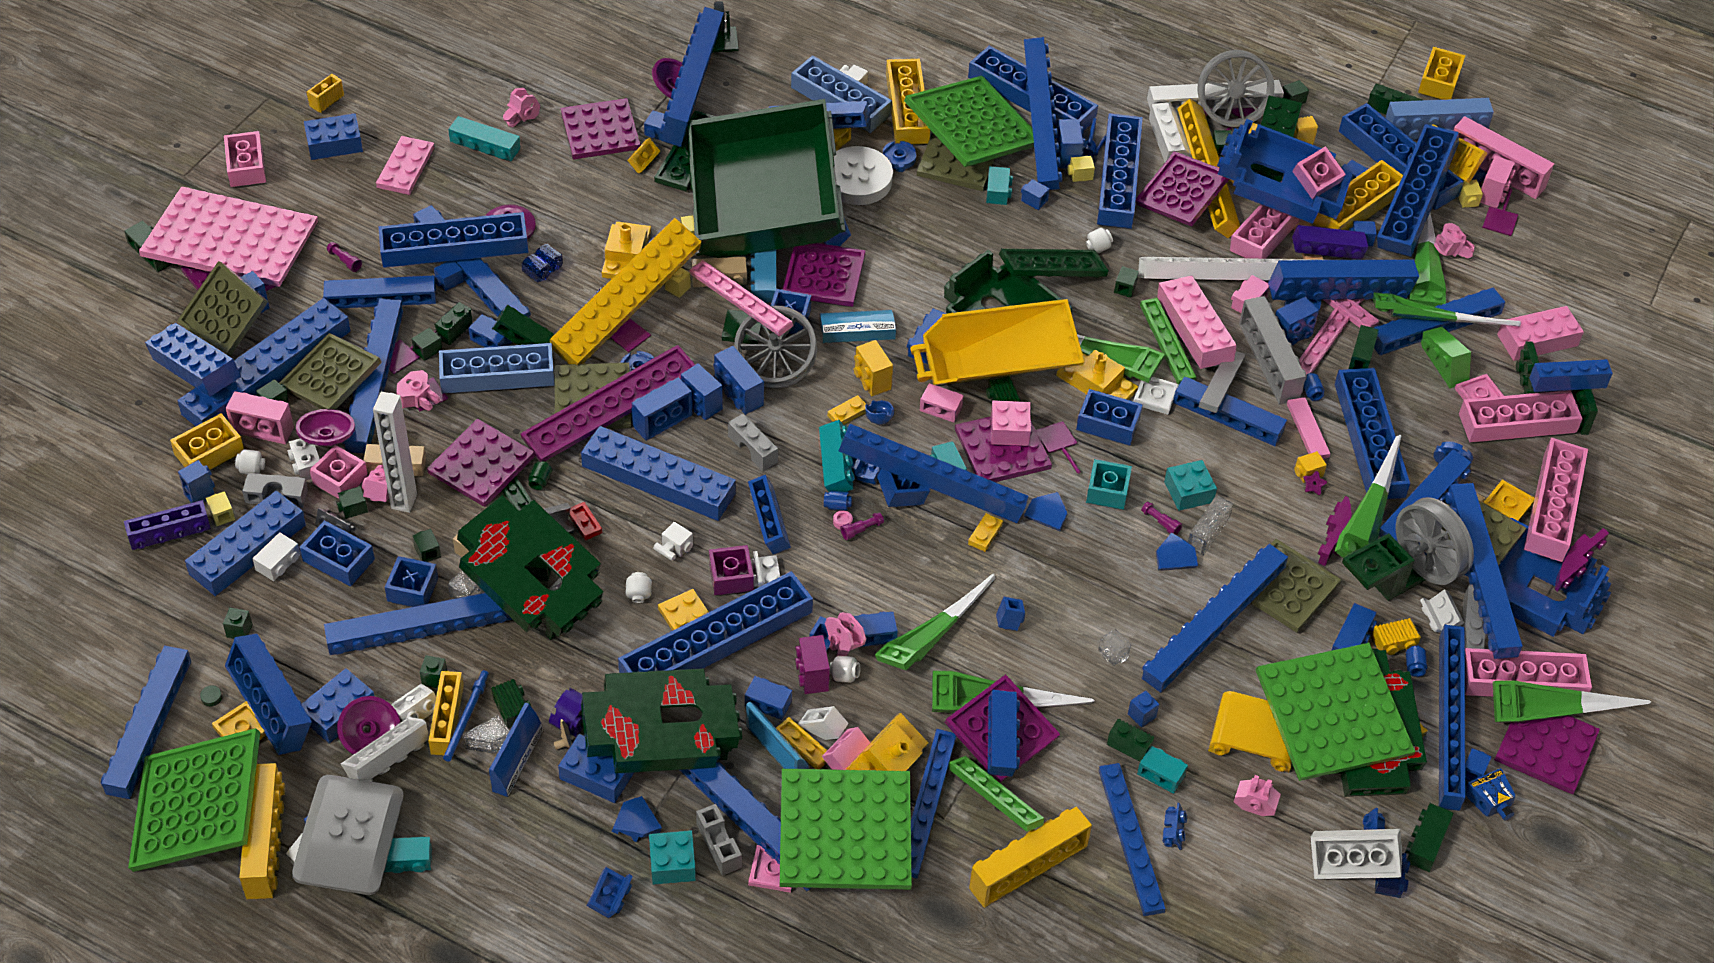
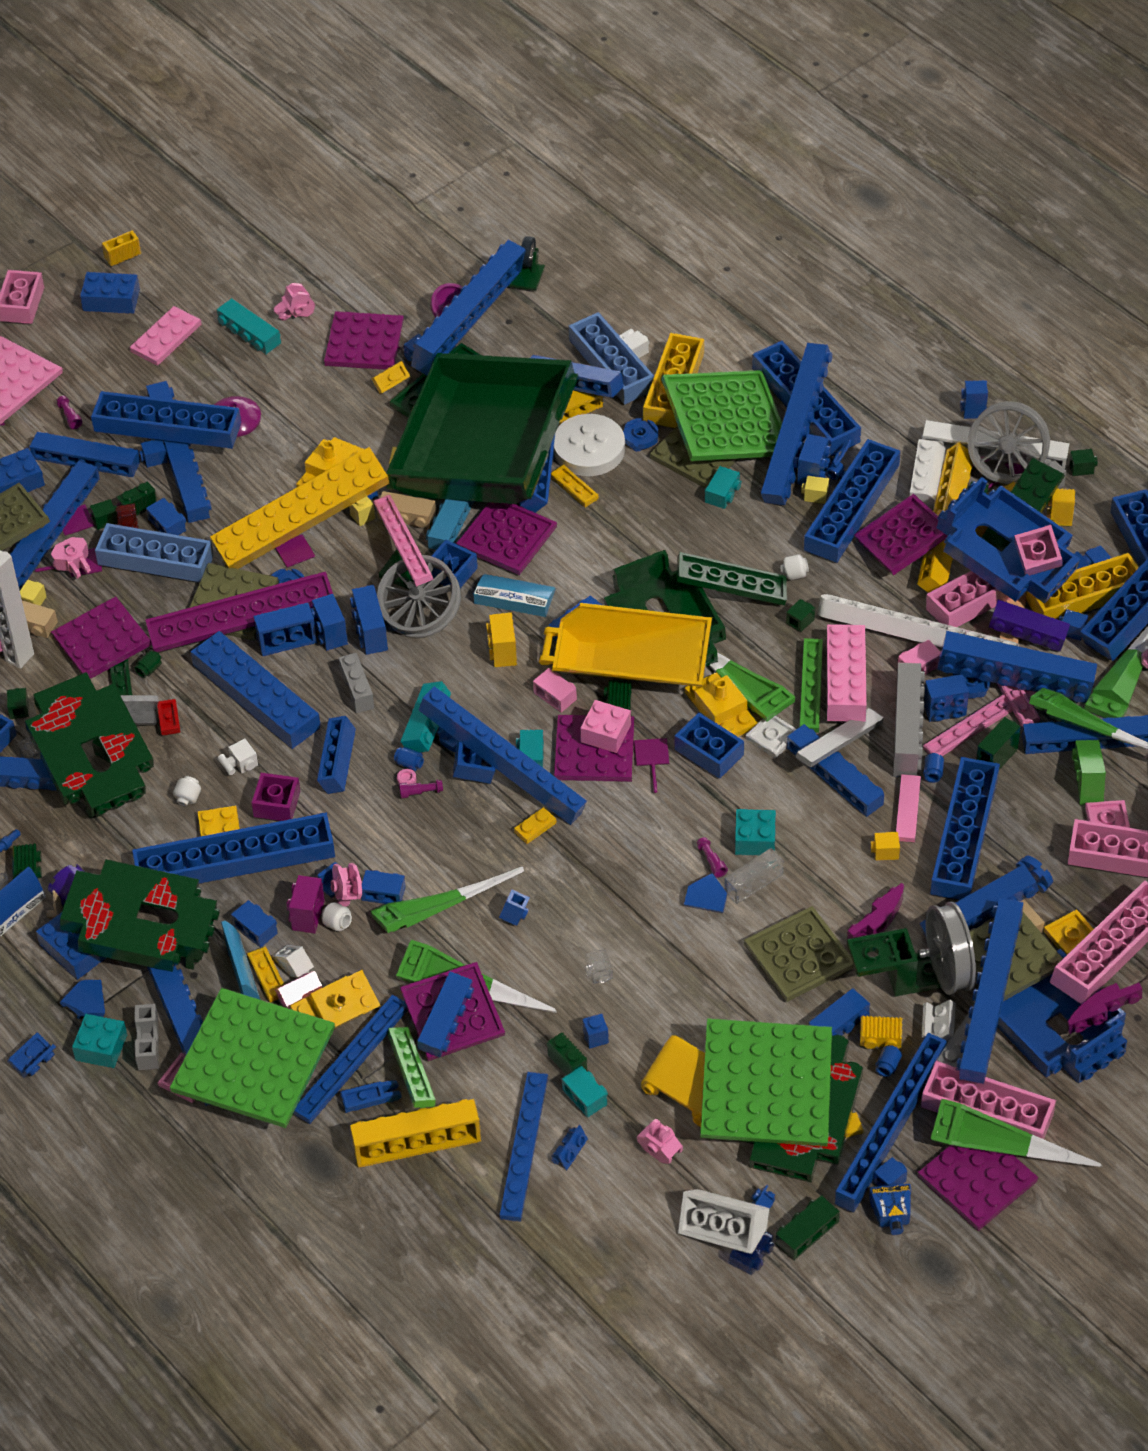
camera: 25 degrees right, 0 degrees up
dark green brick [492,304,554,345] -> none
clear blue brick [521,243,563,283] -> none
white bracket [751,551,780,588] -> none
yellow plate [827,395,866,425] -> none
blue hair [865,400,894,425] -> none
blue brick [1021,179,1050,210] -> none
blue slope [1024,492,1068,532] -> none
teal brick [1086,459,1132,510] -> none
blue brick [1142,544,1288,693] -> none
magenta plate [1303,471,1327,495] -> none
bright green plate [1335,435,1401,558] -> none
none -> clear red brick [116,504,139,529]
none -> blue hinge [341,1080,402,1113]
none -> yellow tile [551,465,599,508]
none -> blue brick [960,380,988,419]

